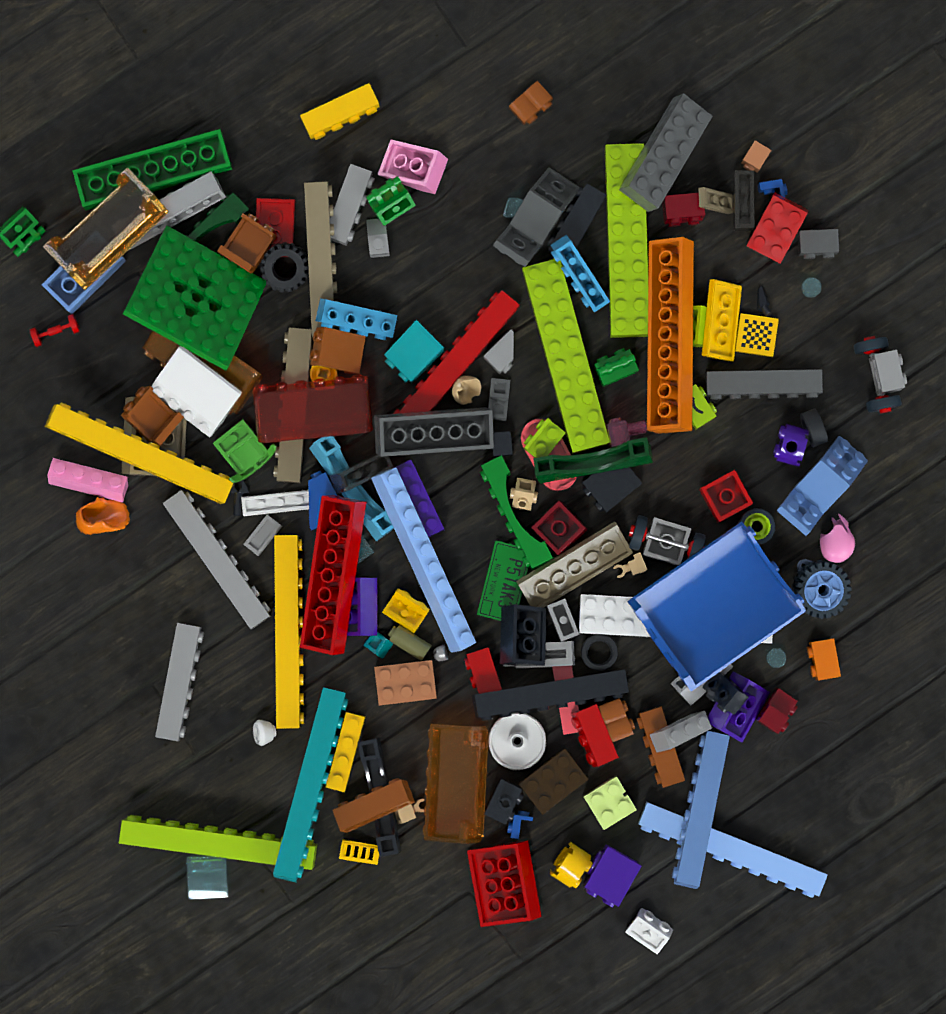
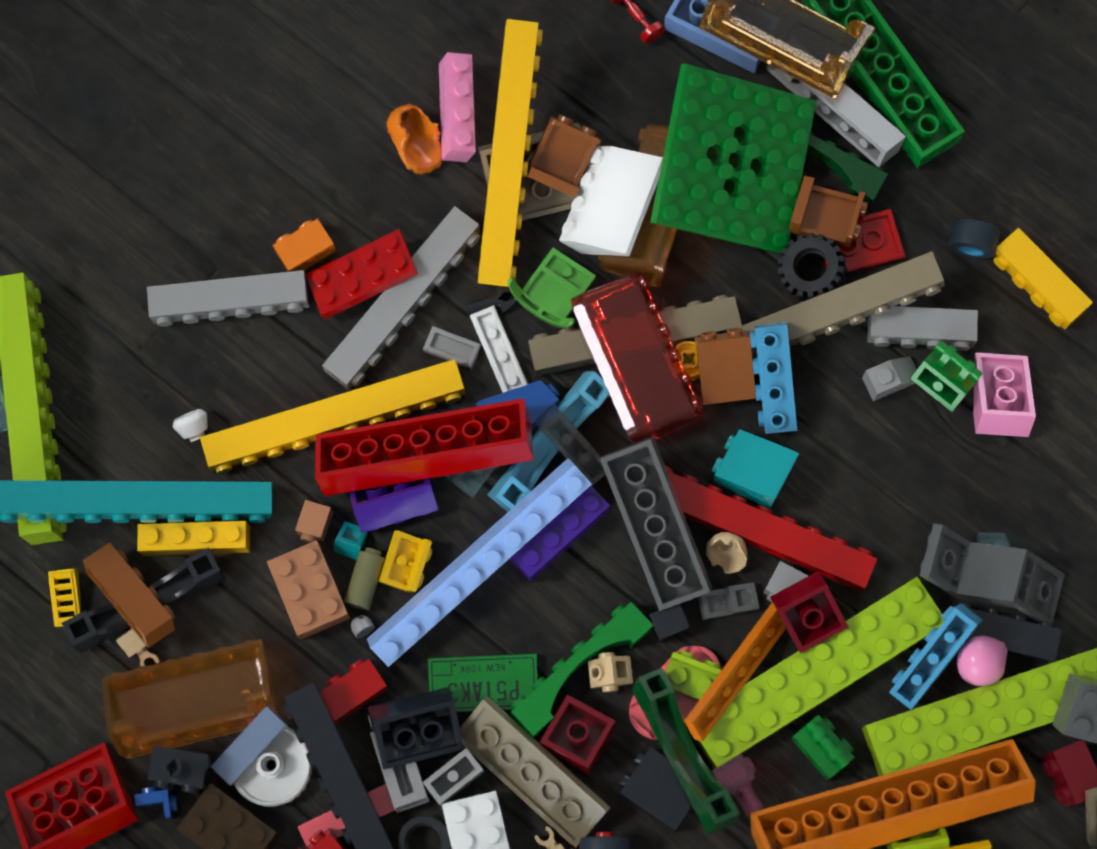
camera: 75 degrees right, 10 degrees down
none -> sand blue tile [211,706,288,786]
none -> orange brick [273,218,336,272]
none -> nougat brick [295,500,333,543]
none -> red plate [306,229,418,320]
none -> orange plate [684,602,786,742]
none -> dark red brick [770,571,849,653]
none -> black wheel [949,219,1000,259]
none -> bright pink helmet [957,636,1008,686]

